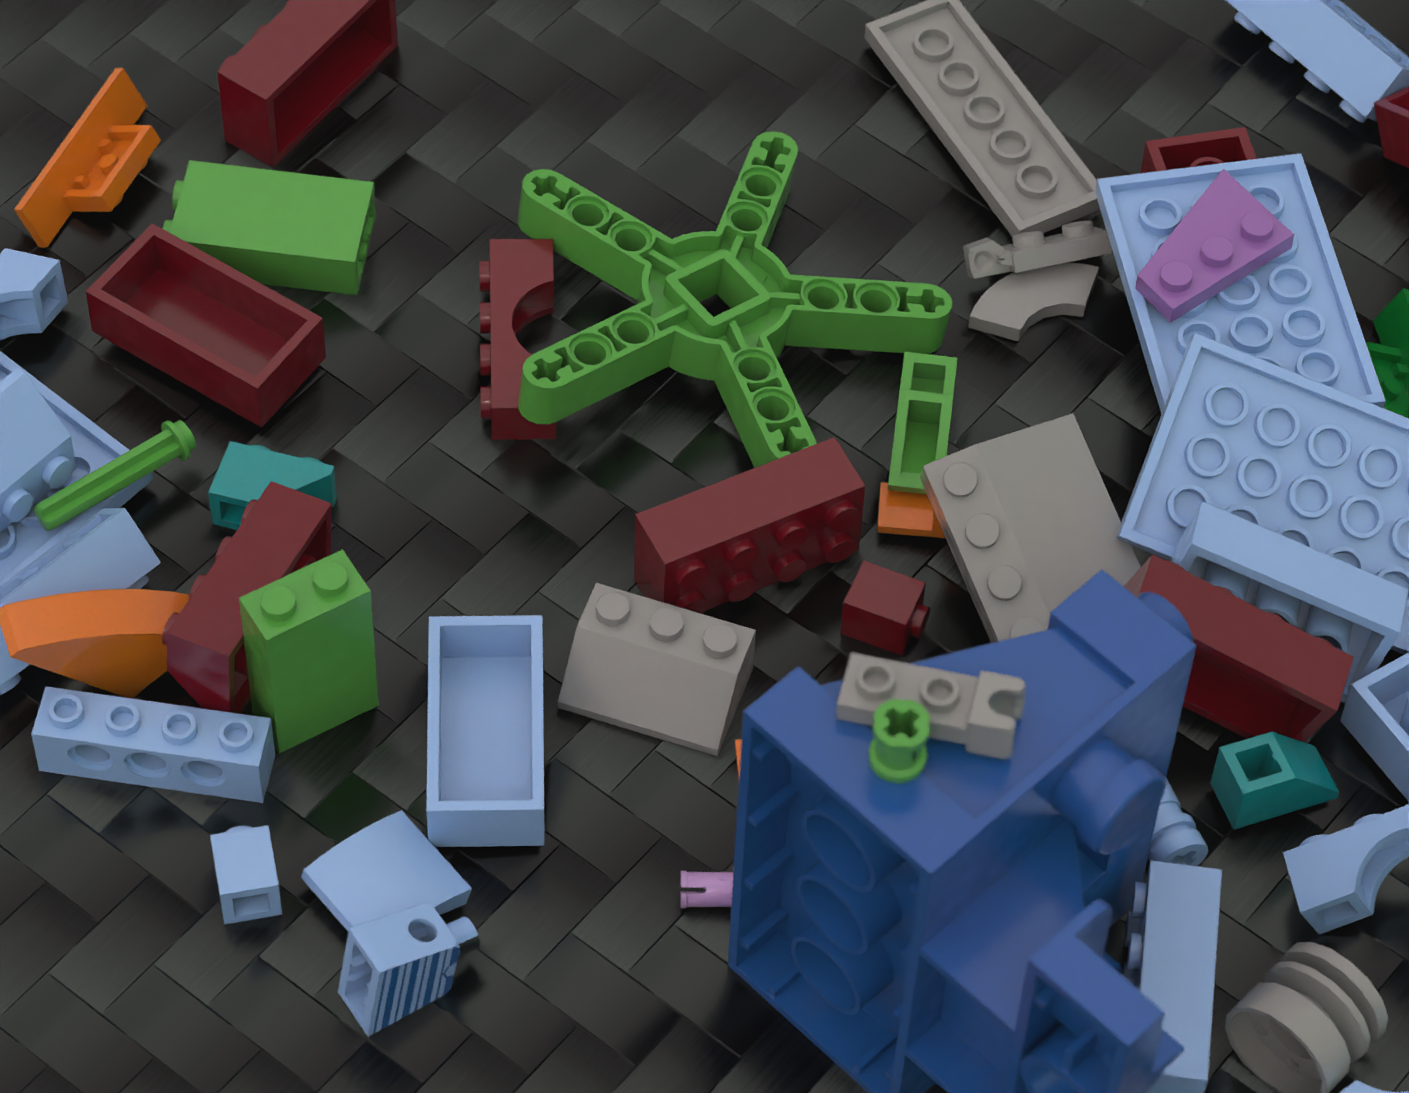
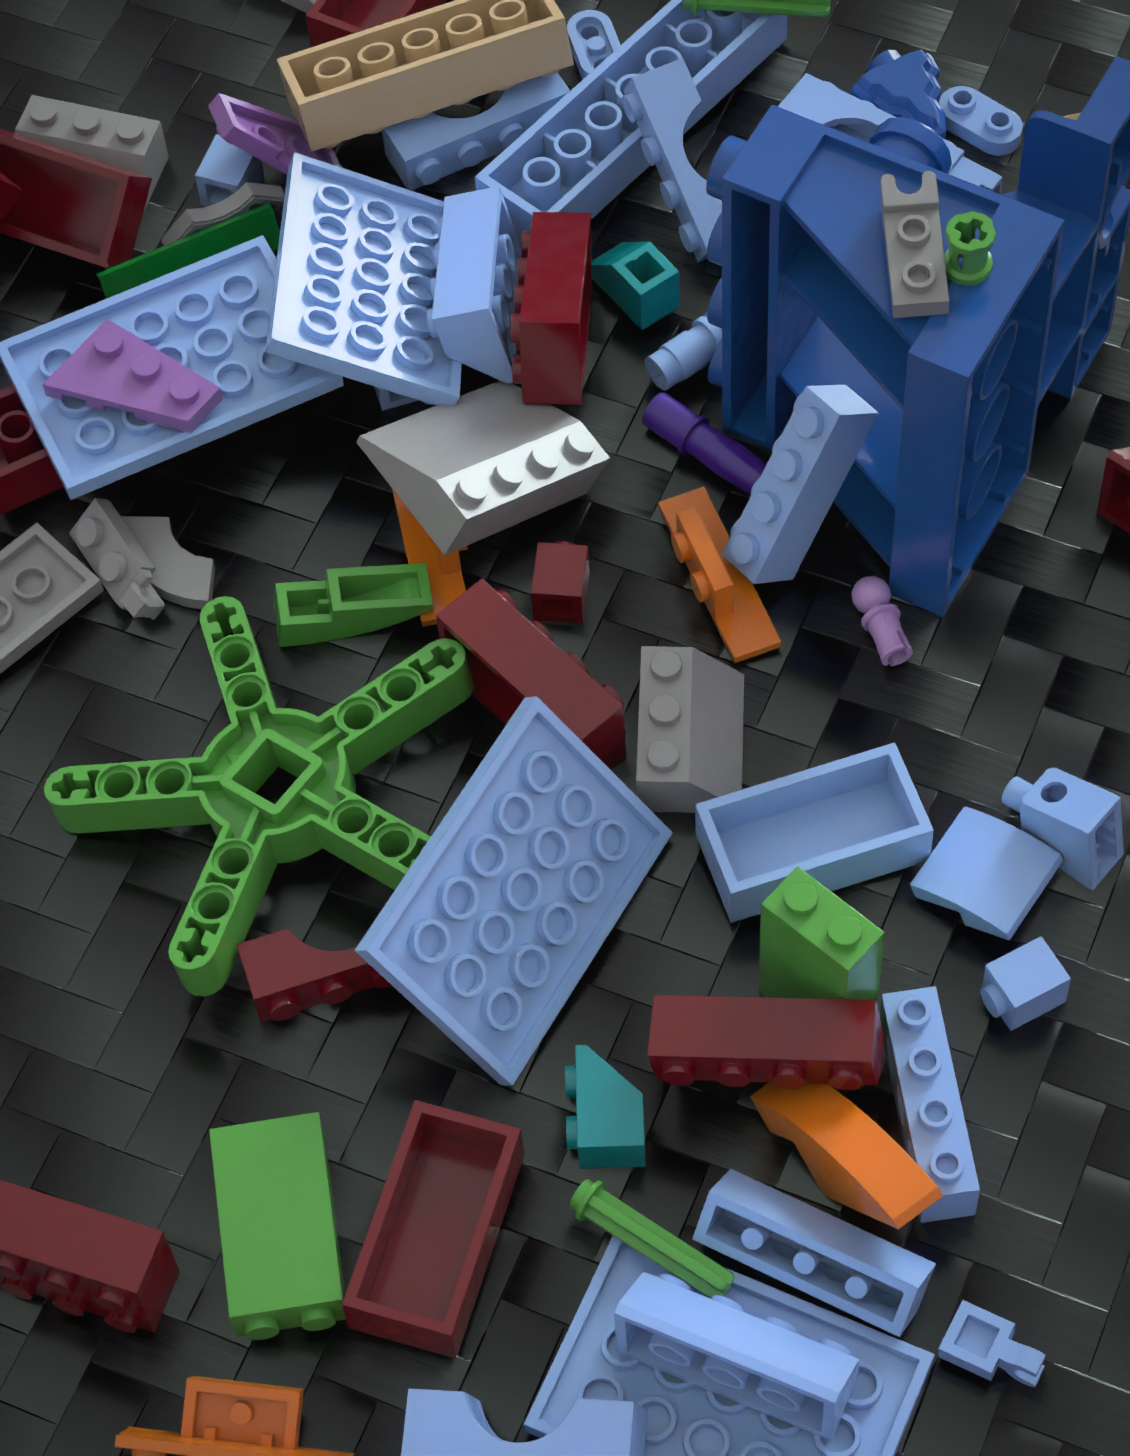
camera: 100 degrees left, 5 degrees up
none -> light blue plate [354,696,673,1086]

